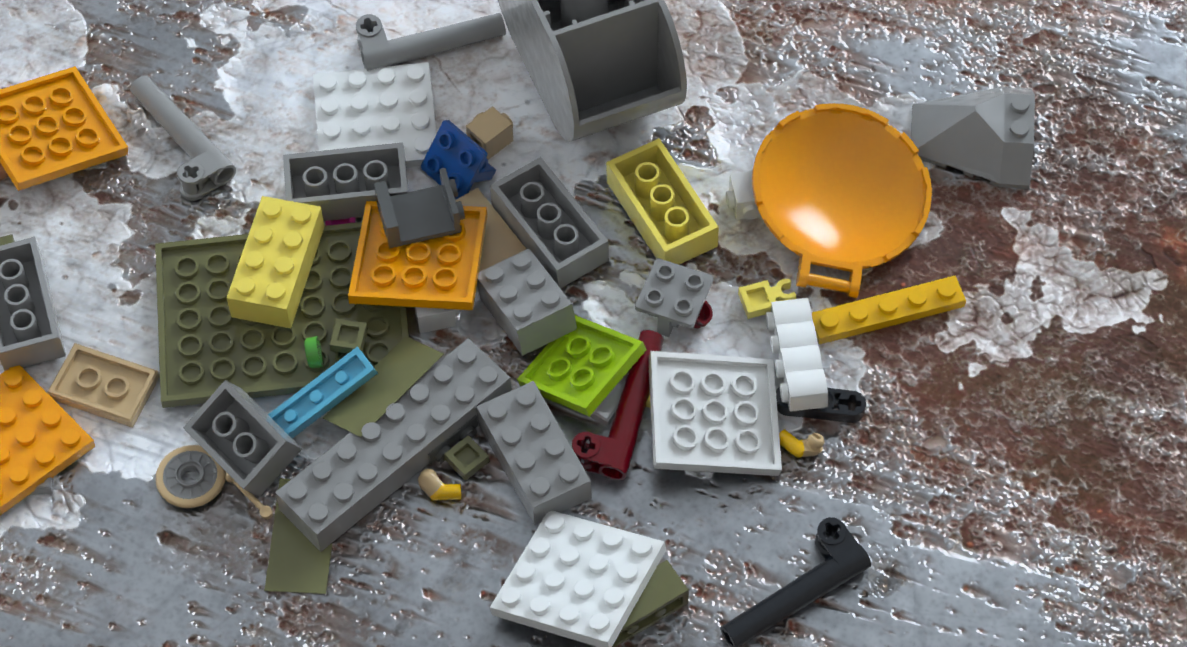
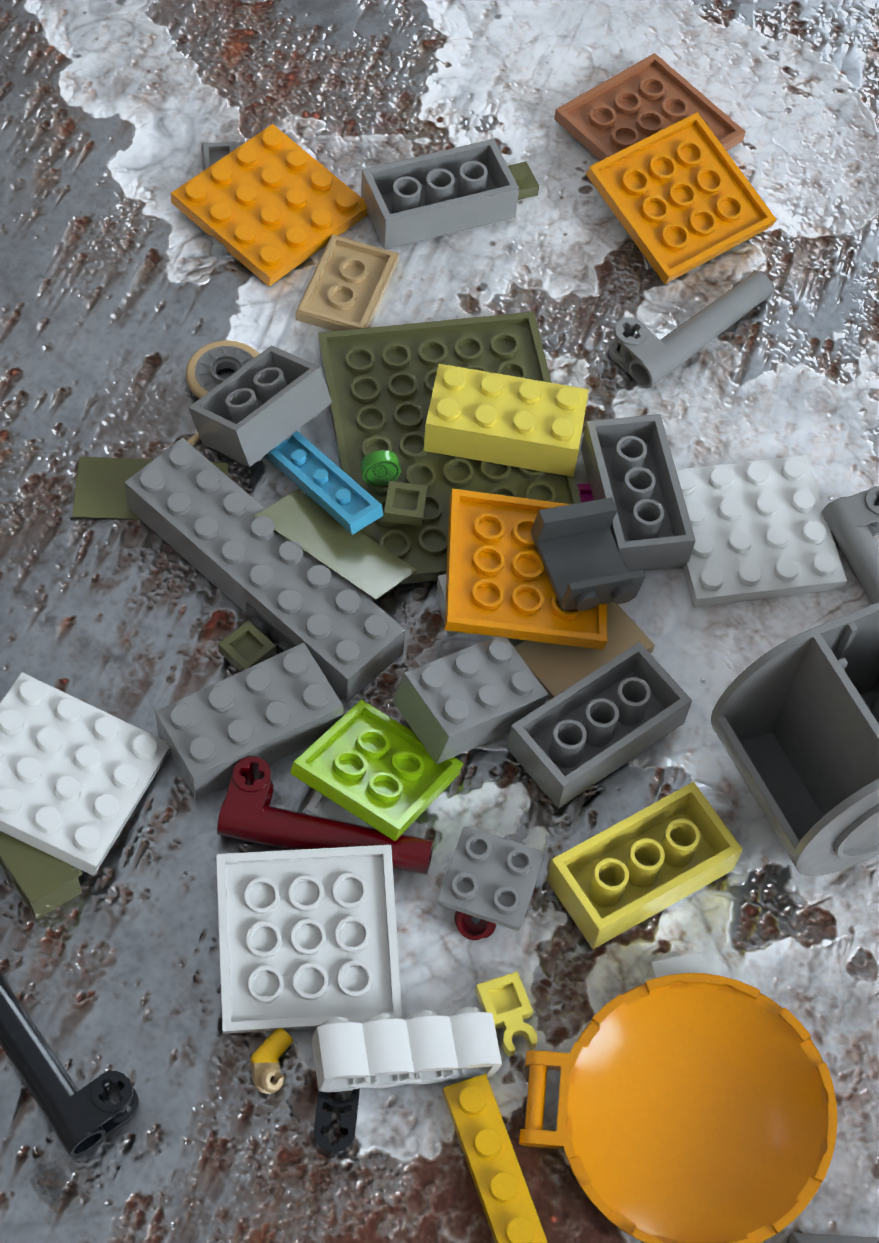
camera: 80 degrees right, 0 degrees up
arm [418,469,462,501] -> none
blue bracket [421,120,496,200] -> none
tan brick [466,106,513,160] -> none

